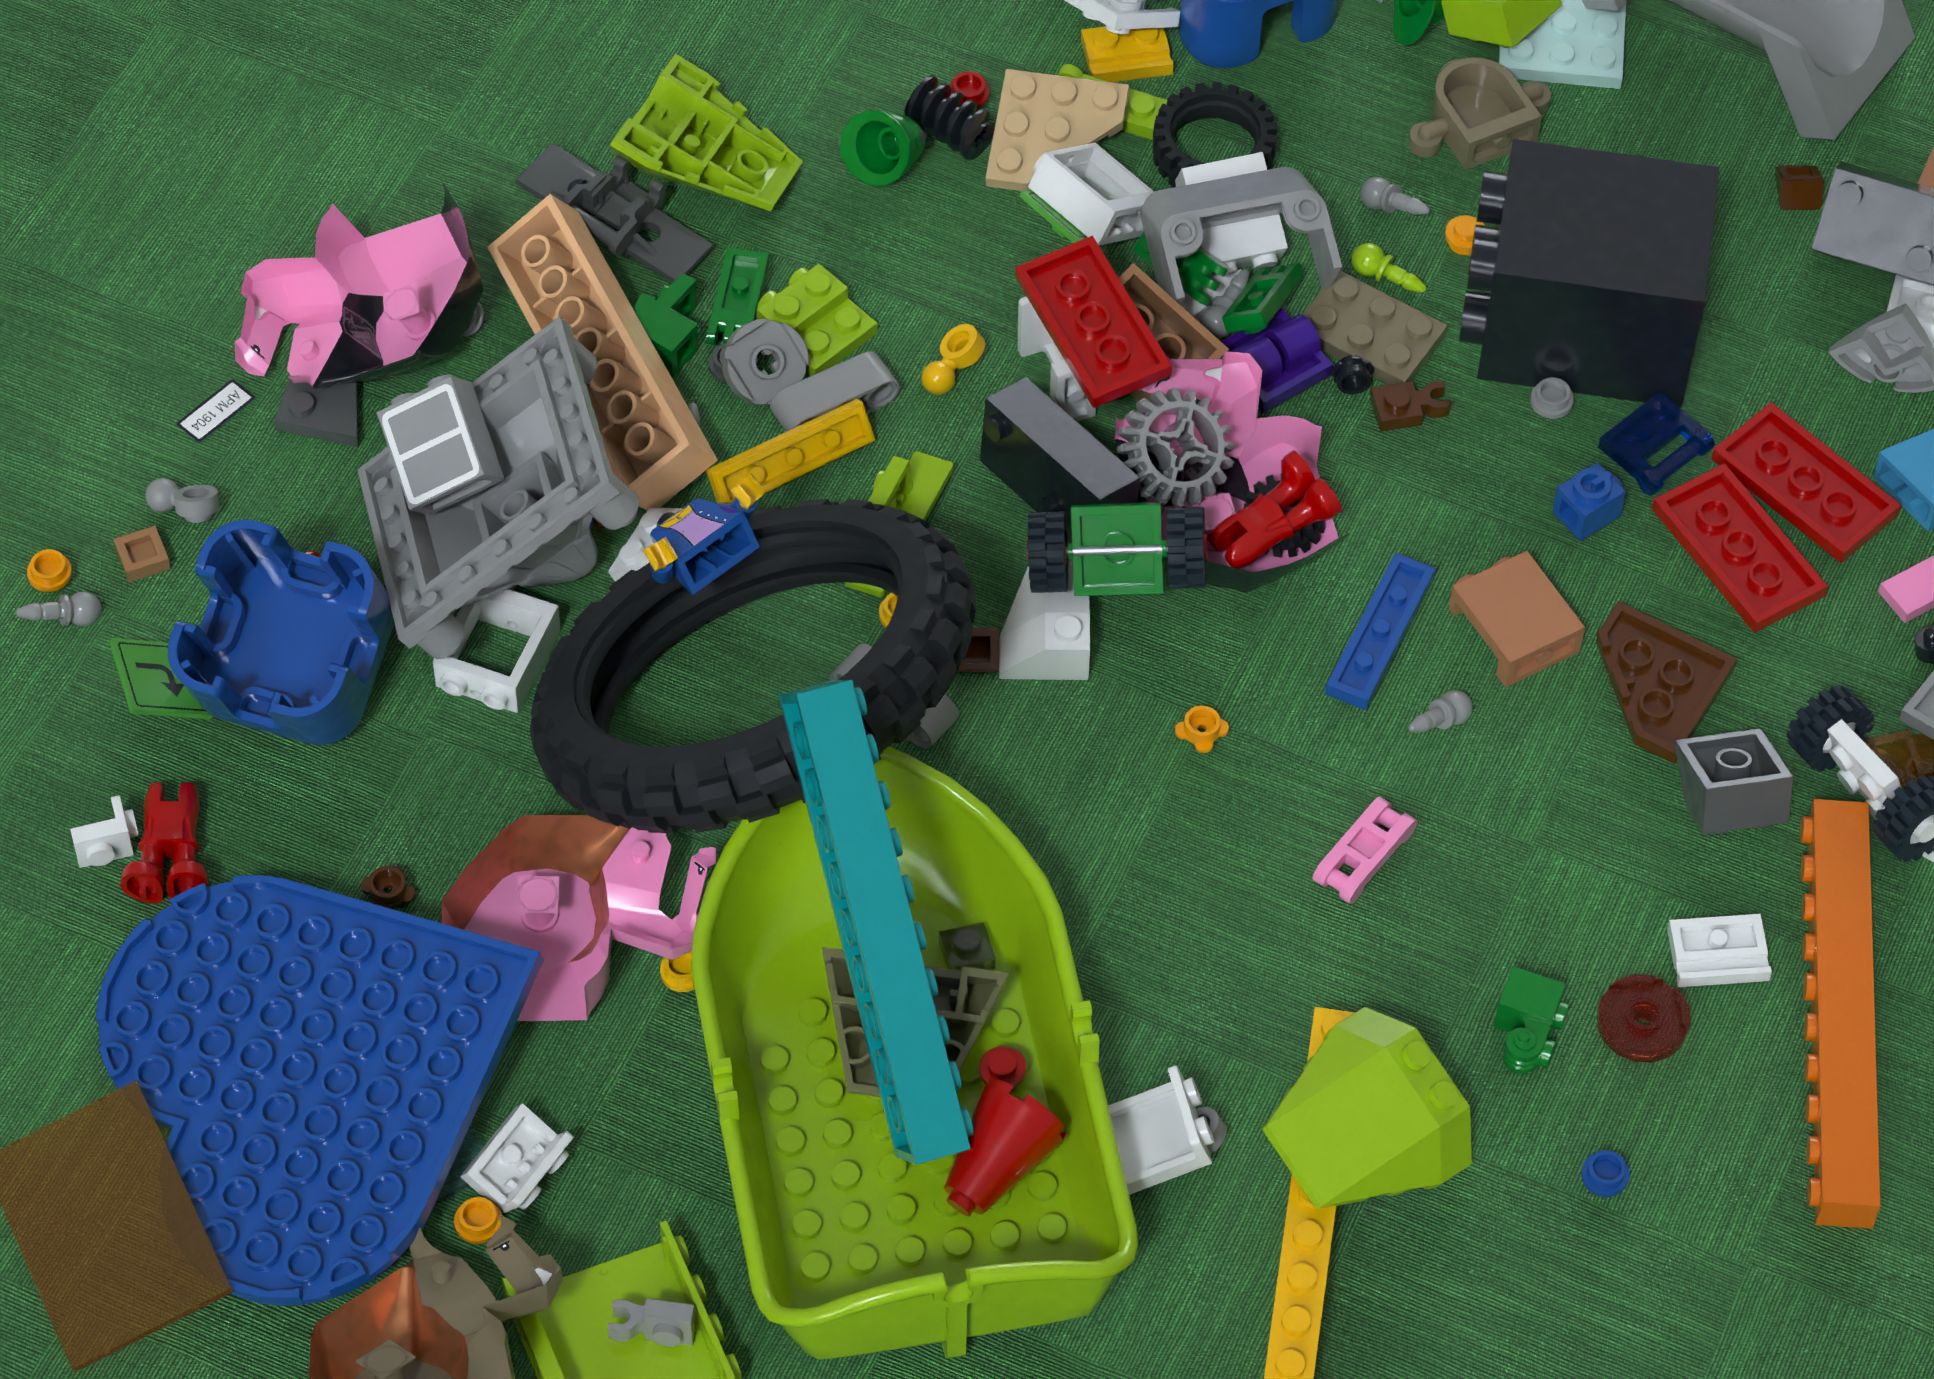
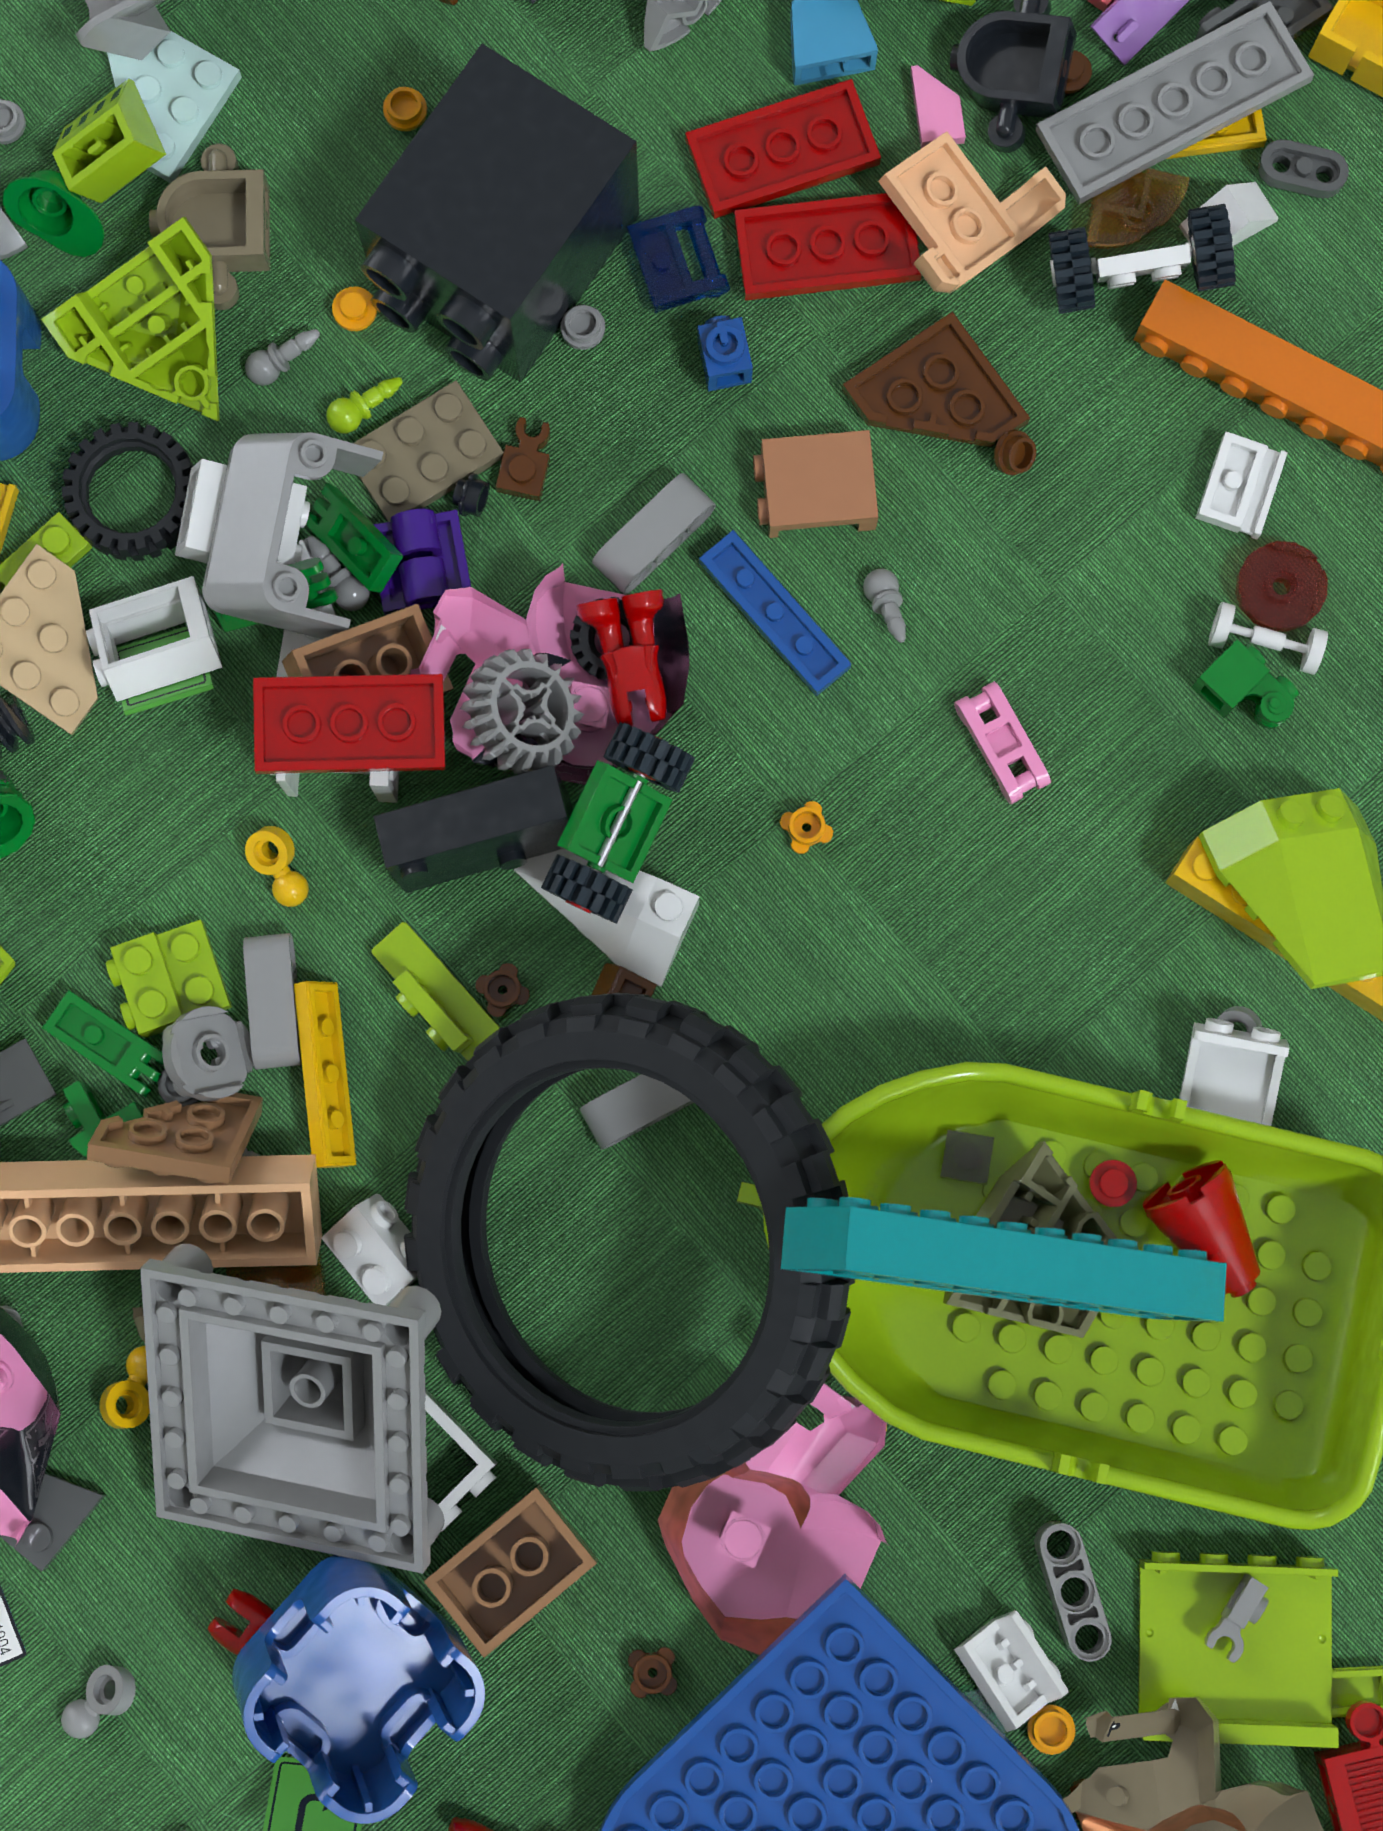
camera: 65 degrees left, 25 degrees up
medium nougat tile [113,526,171,583] -> none
light grey brick [377,375,505,515] -> none
blue torso [643,473,766,595] -> none
dark grey slope [1675,728,1793,834] -> none
none -> lime wedge [41,217,220,421]
none -> medium nougat plate [87,1093,263,1184]
none -> medium nougat brick [424,1485,599,1658]
none -> light grey beam [592,473,716,595]
none -> light nougat piece [878,131,1066,293]
none -> reddish brown plate [994,430,1036,475]
none -> light grey beam [1034,1521,1112,1662]
none -> white wheel [1208,602,1328,675]

